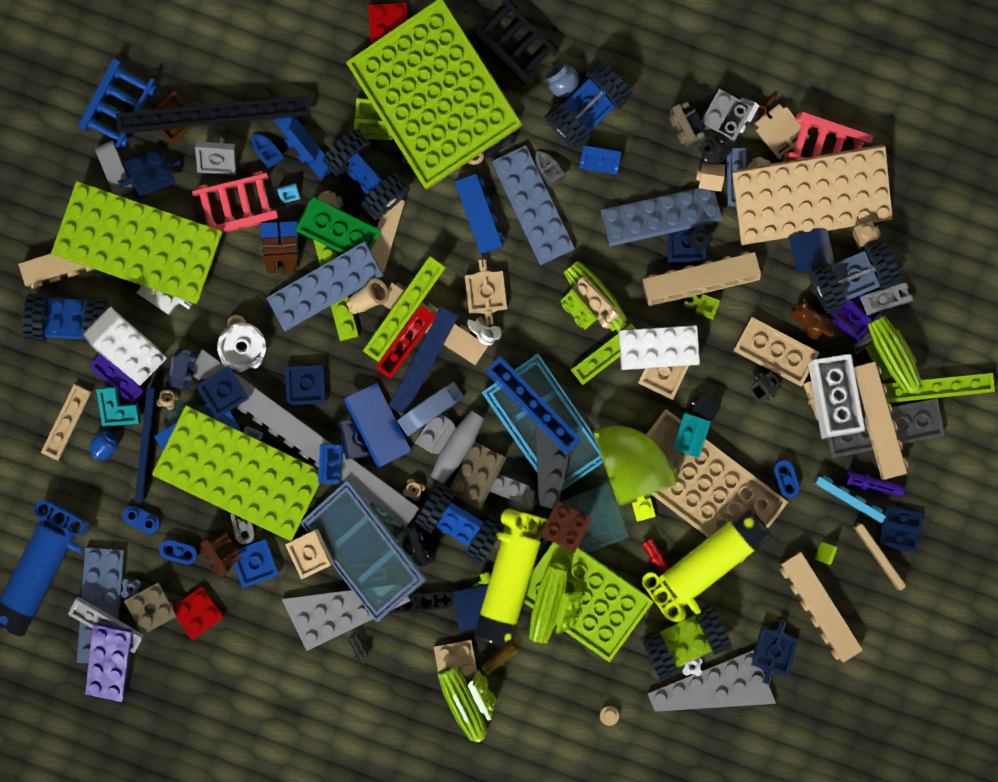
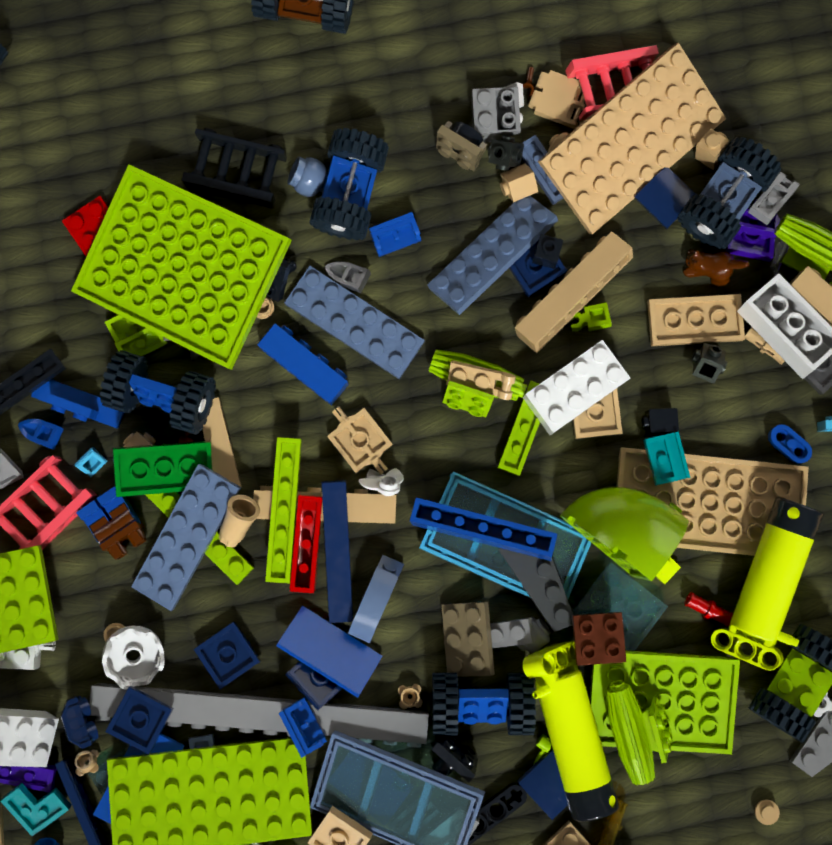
camera: 30 degrees left, 5 degrees down
light grey plate [415,411,484,484] -> none

